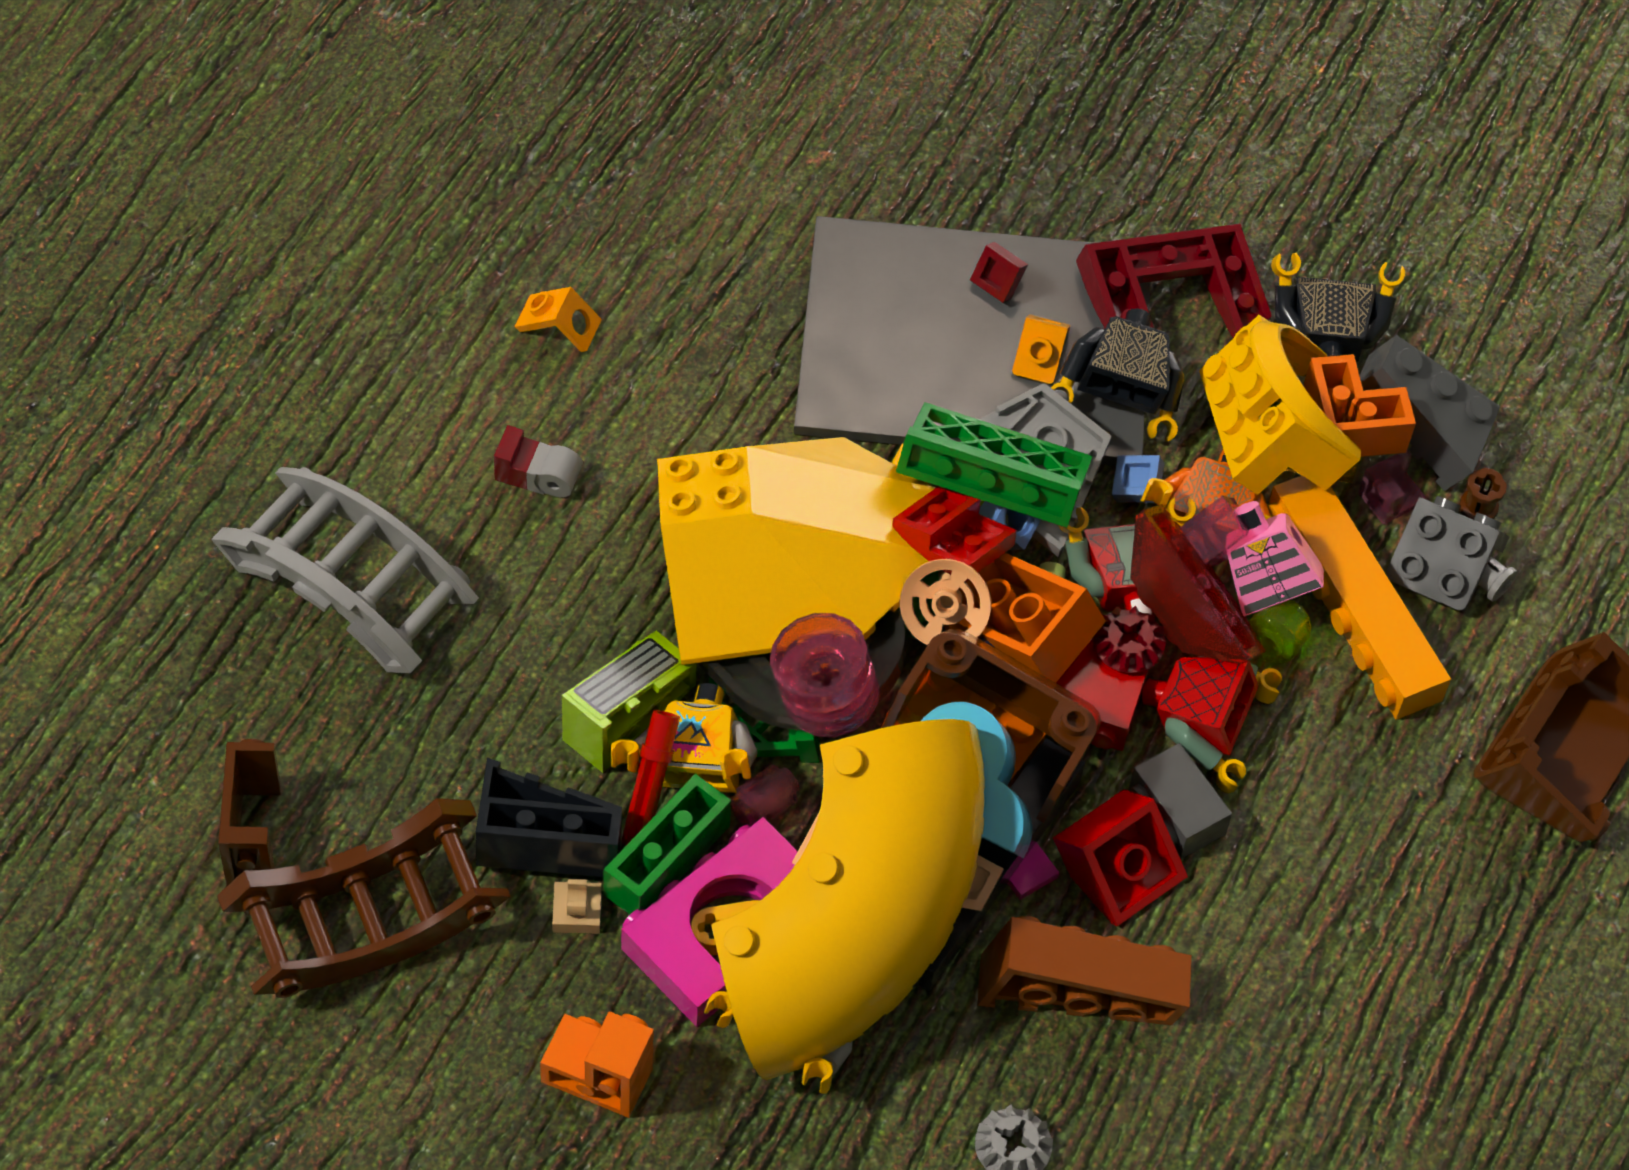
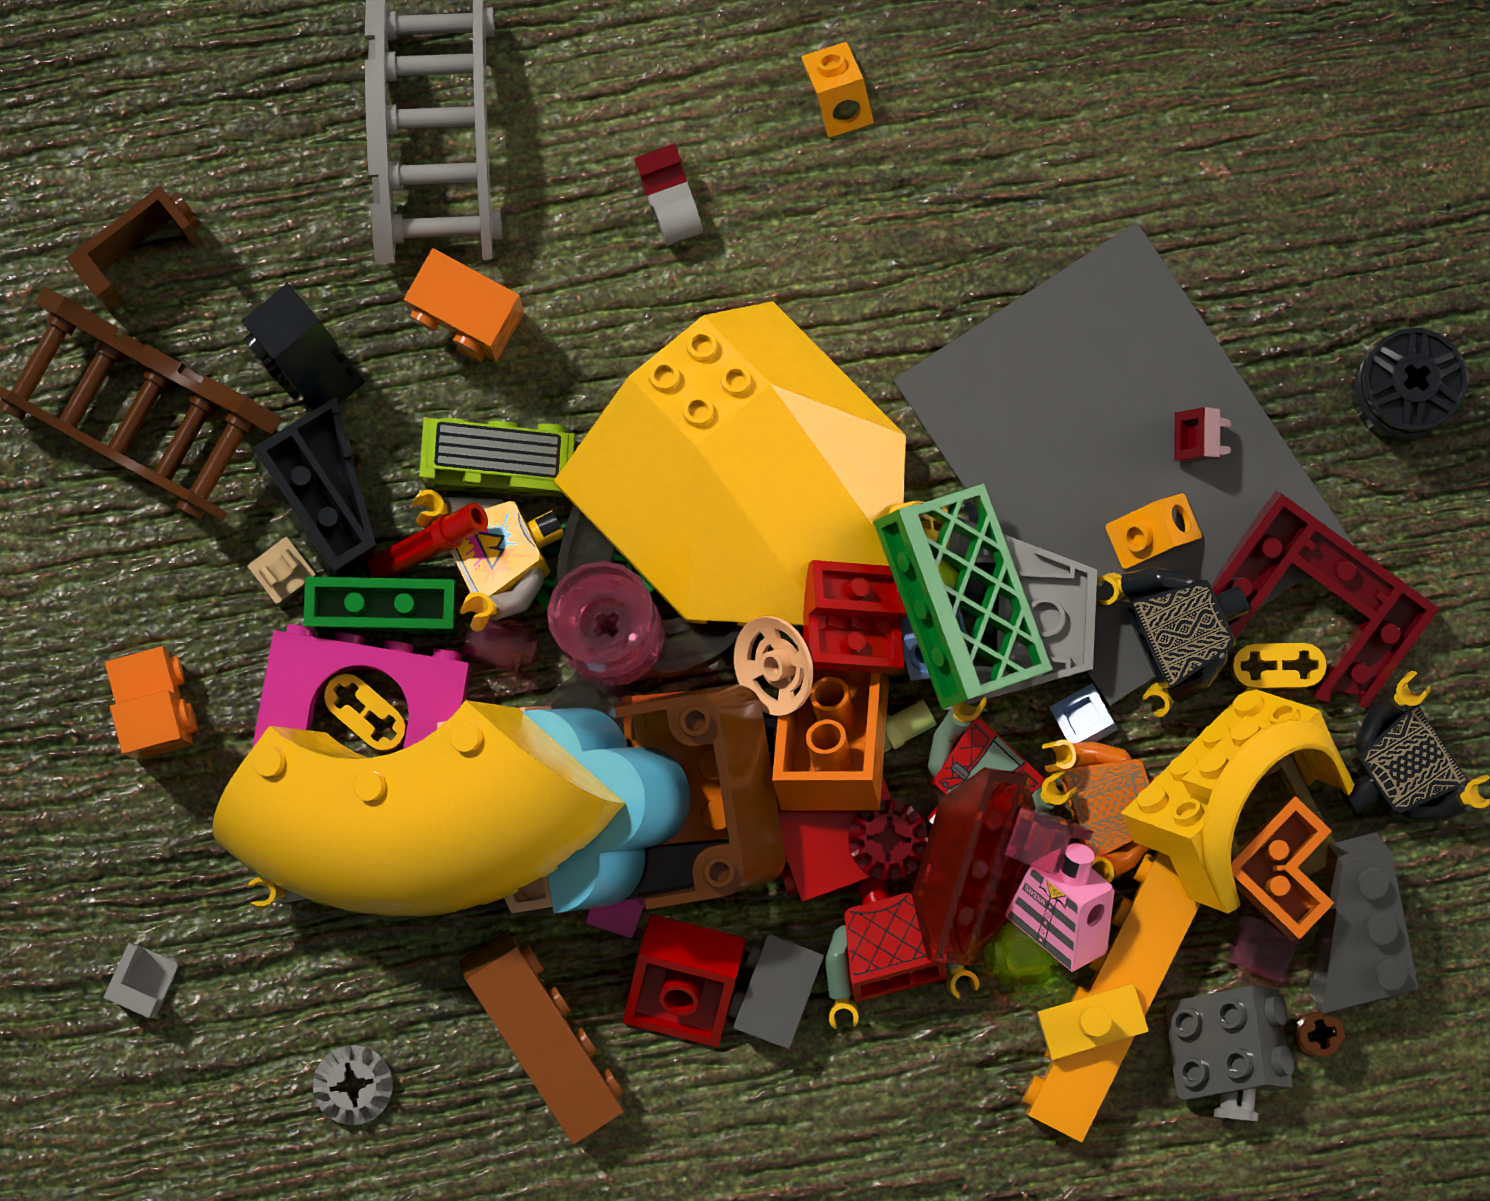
camera: 55 degrees right, 25 degrees up
none -> black wedge [241,283,365,410]
none -> orange brick [403,248,524,363]
none -> yellow tile [1037,983,1149,1060]
none -> yellow beam [1230,643,1327,690]
none -> black wheel [1351,328,1468,442]

